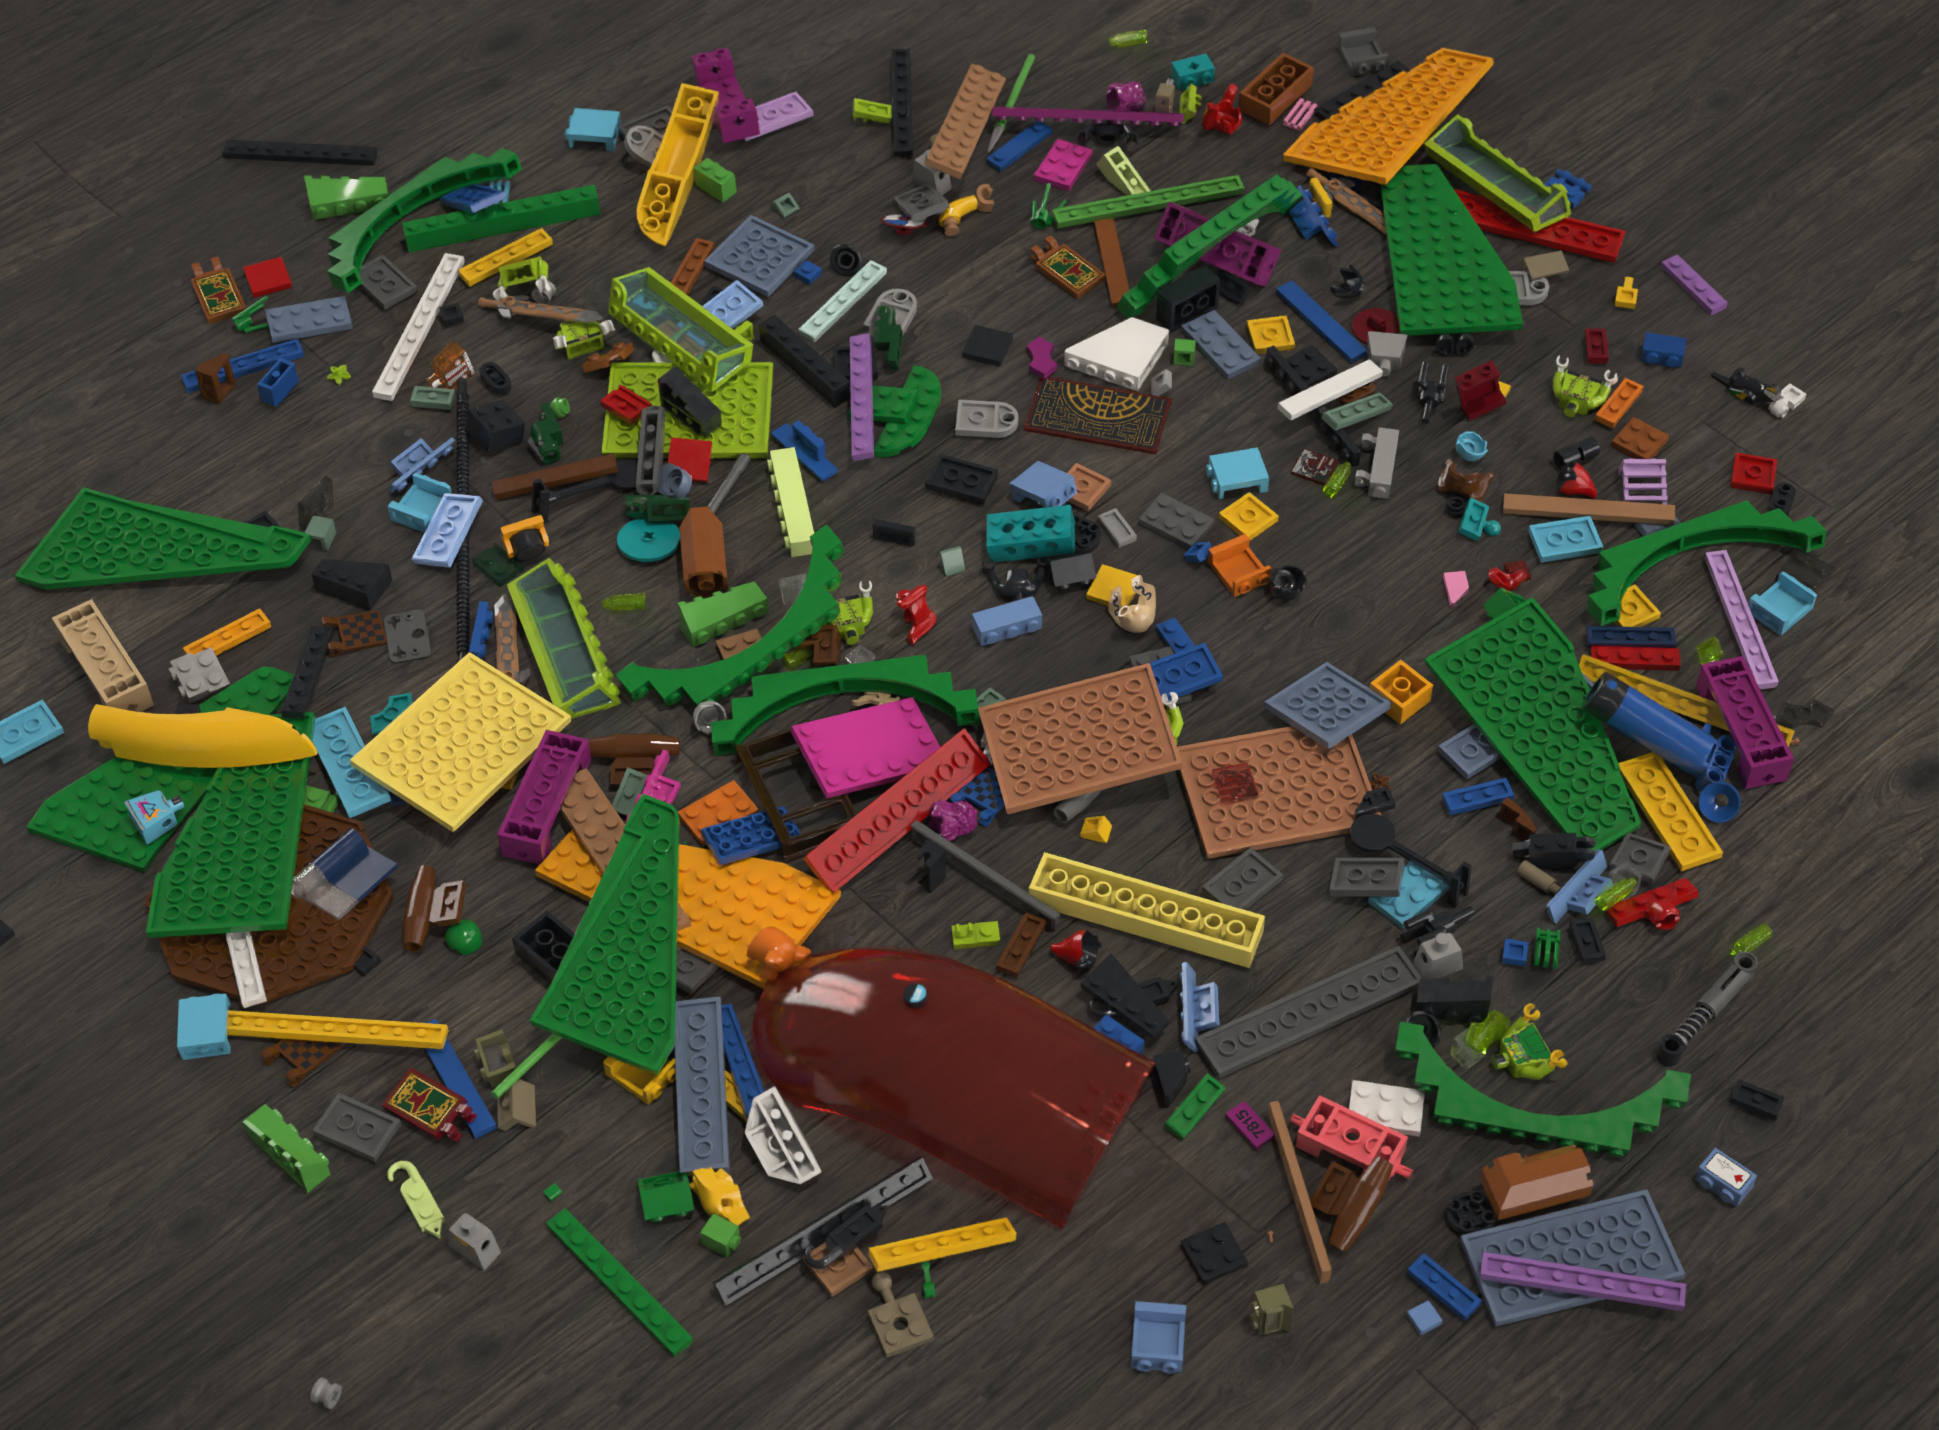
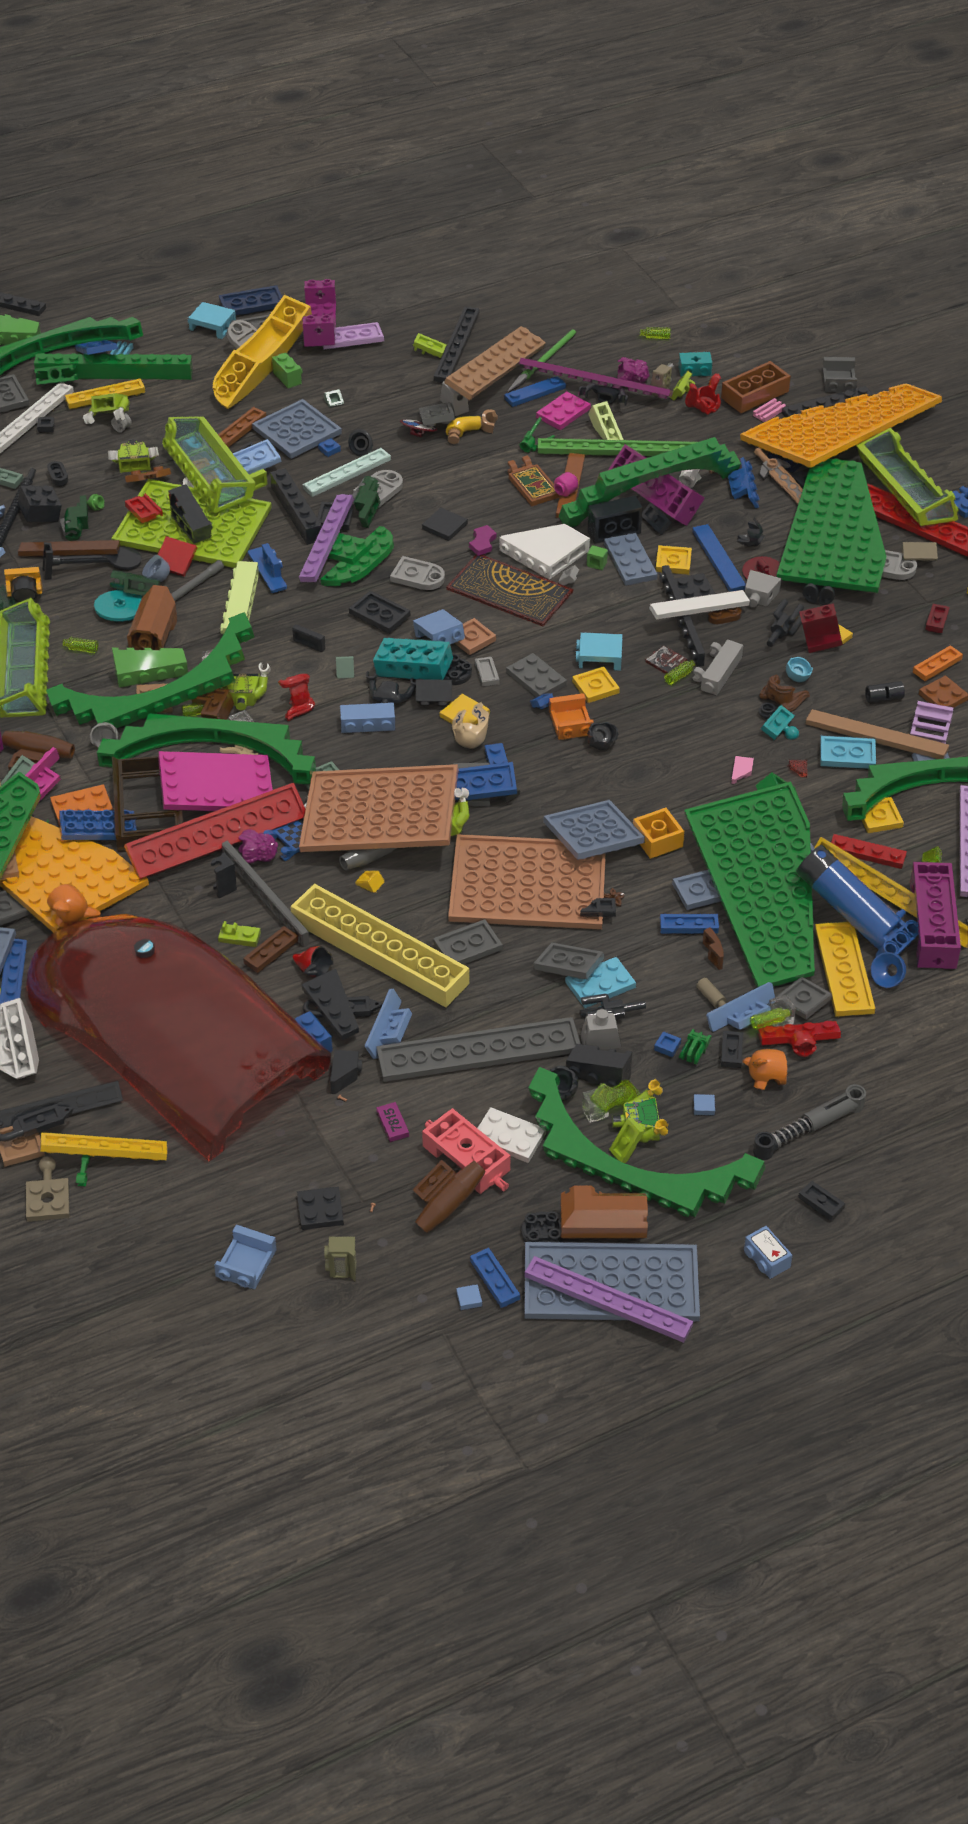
camera: 15 degrees right, 5 degrees down
clear orange torso [426,340,475,389] -> none
sword [478,295,603,323] -> none
dark grey brick [636,405,665,495] -> none
green tile [1163,1073,1226,1141] -> none
clear red piece [1212,762,1258,803] -> none
medium nougat tile [1268,1101,1331,1284] -> none
yellow tile [1309,178,1332,218] -> none
sand green tile [1321,392,1393,431] -> none
black piece [1350,814,1472,908] -> none
red hair [1488,567,1526,591] -> none
black hinge [1512,833,1596,869] -> none
lime torso [1552,356,1618,417] -> none
red hat [1557,461,1597,499] -> none
dark blue plate [1586,626,1676,648] -> none
clear neon green cylinder [1730,923,1773,957] -> none
none -> green piece [34,364,78,384]
none -> dark blue plate [219,285,282,315]
none -> dark pink head [554,472,578,497]
none -> lime plate [609,1118,647,1163]
none -> medium blue tile [694,1094,715,1115]
none -> orange piece [743,1049,787,1090]

